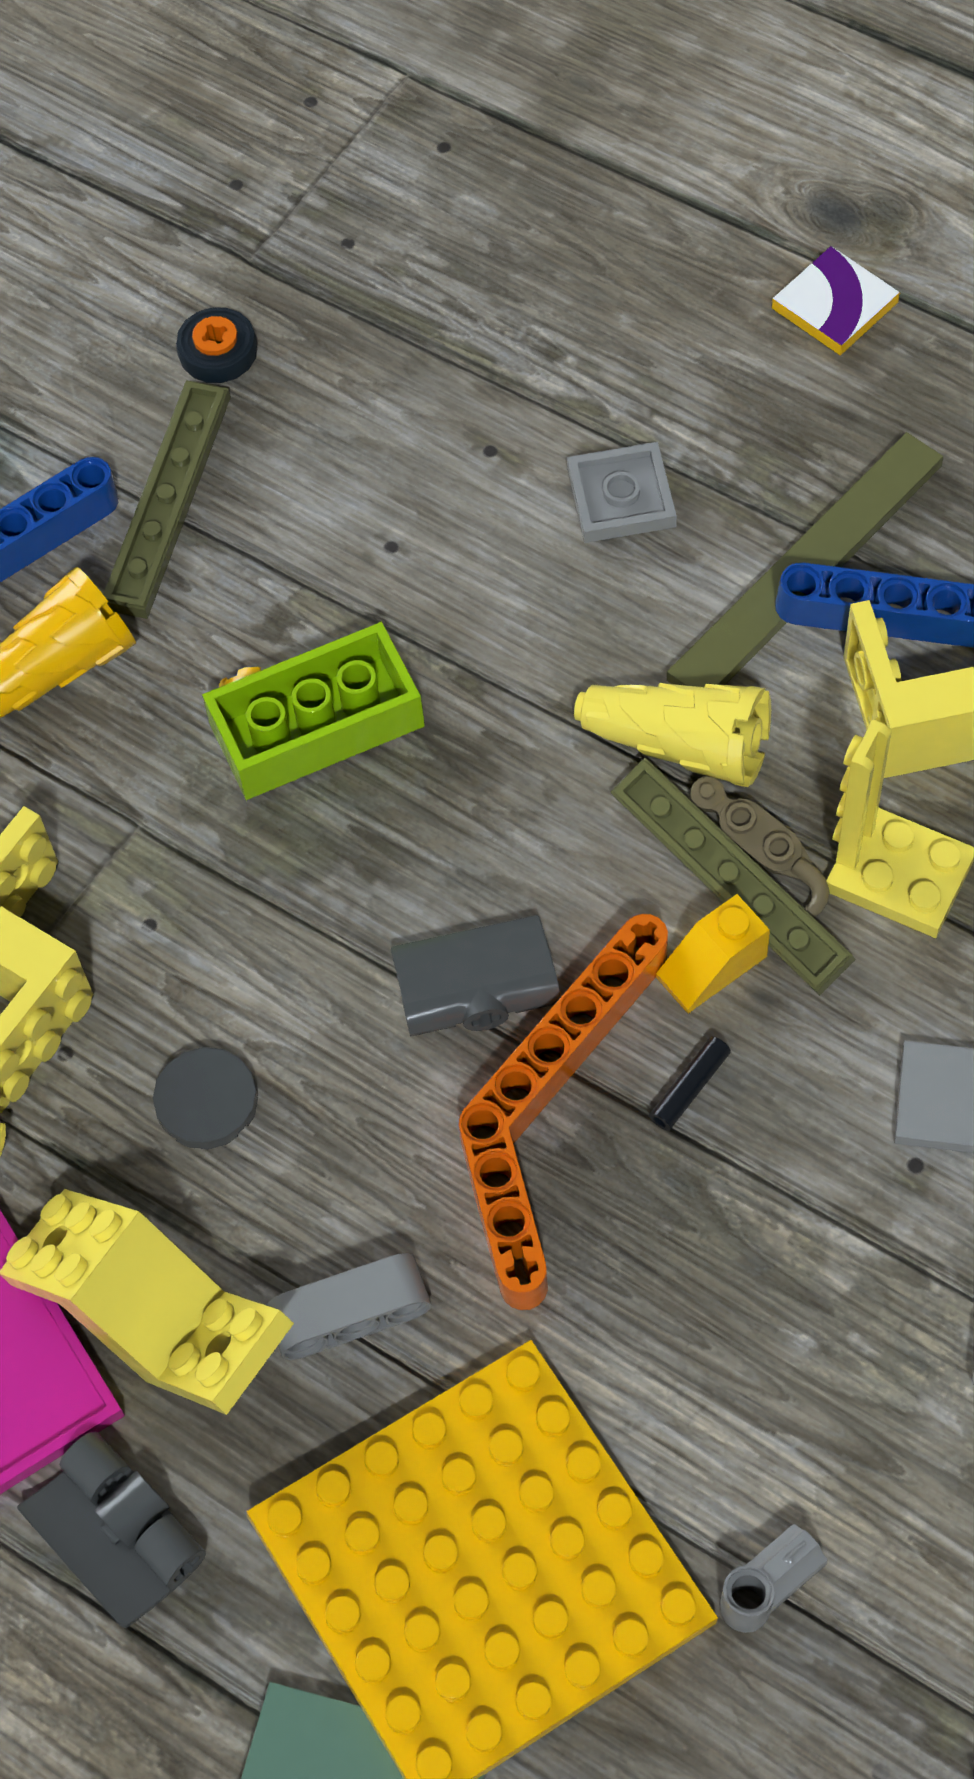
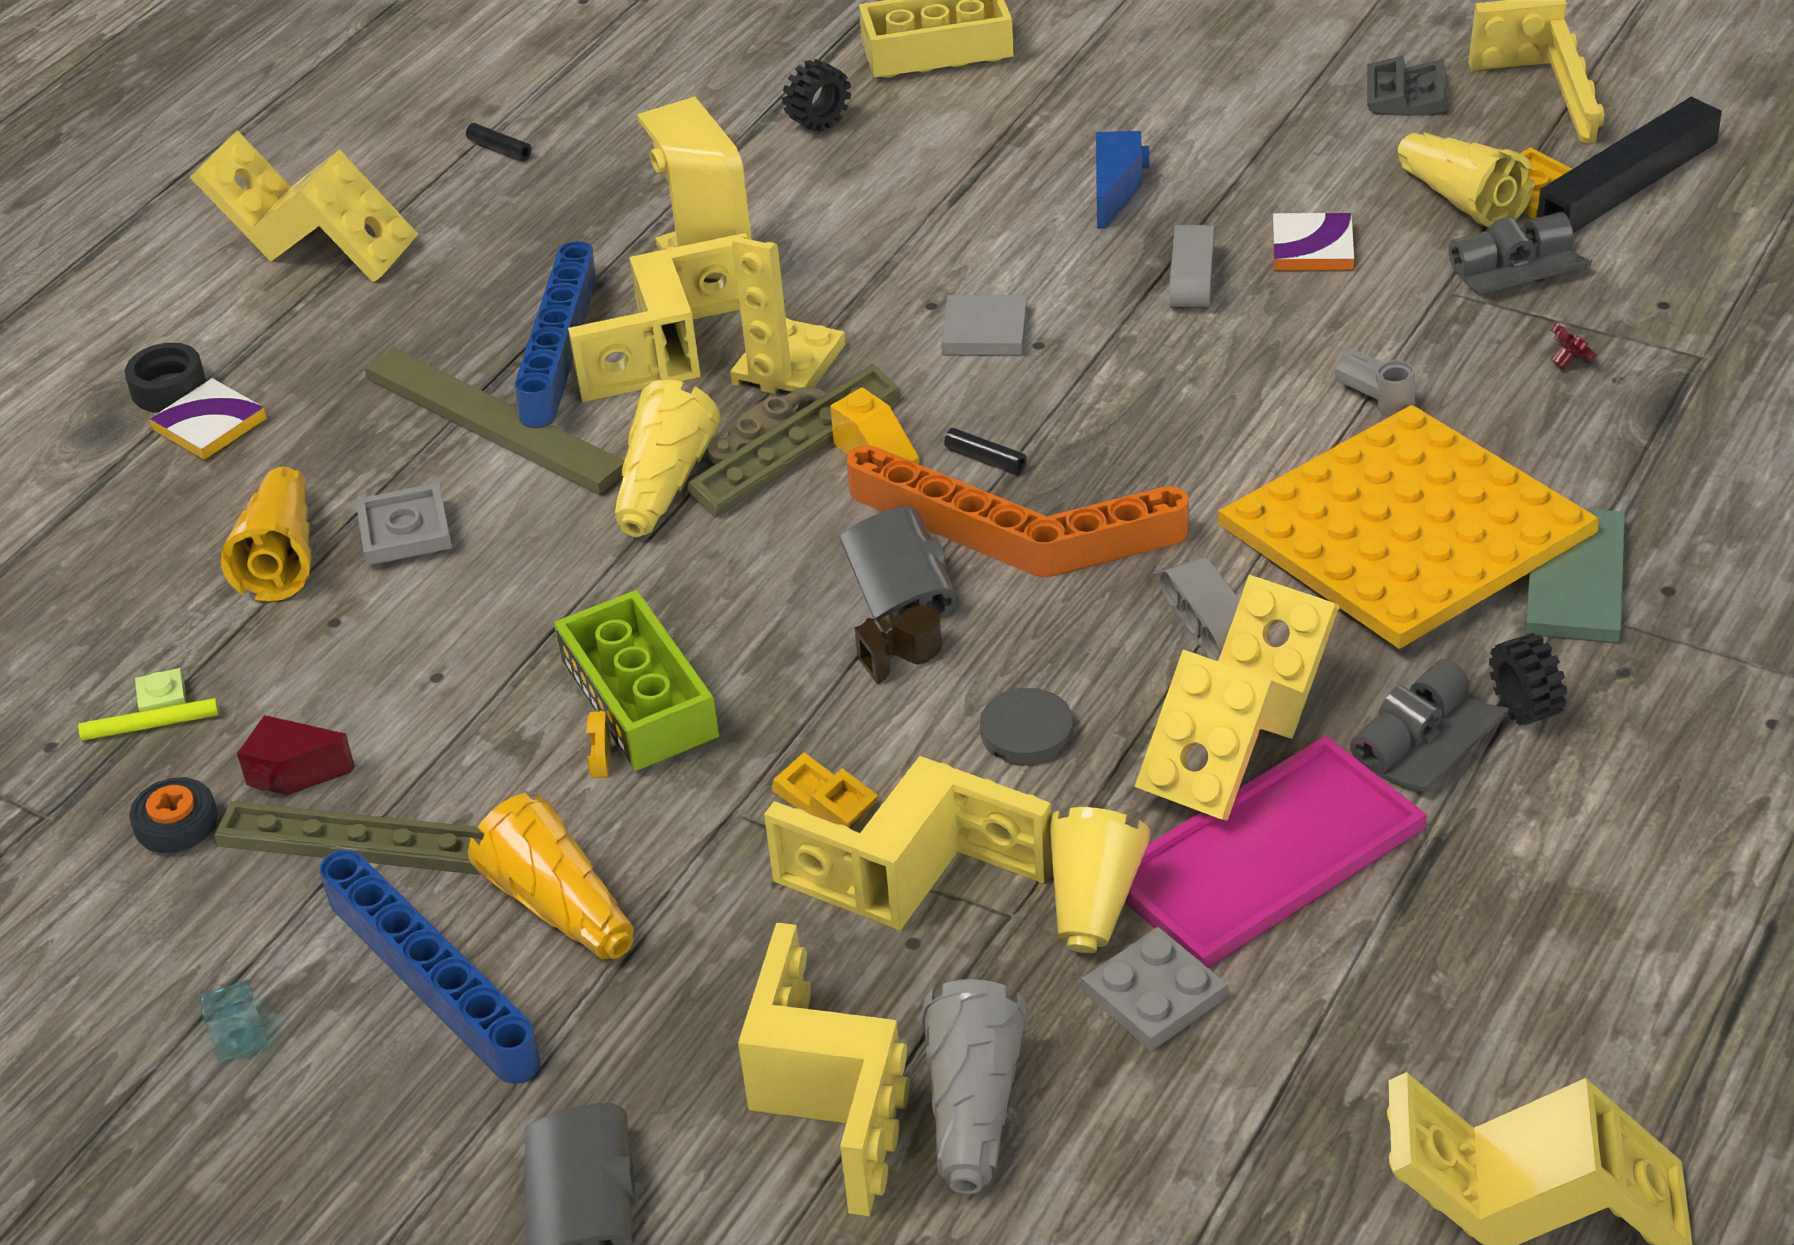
camera: 95 degrees left, 20 degrees down
none -> neon yellow bar [78,698,220,741]
none -> black tyre [124,343,206,412]
none -> yellowish green plate [135,668,187,712]
none -> yellow cone [221,466,311,602]
none -> dark red slope [237,715,355,795]
none -> yellow slope [771,752,879,827]
none -> dark brown leg [854,606,942,684]
none -> black tyre [1489,633,1567,726]

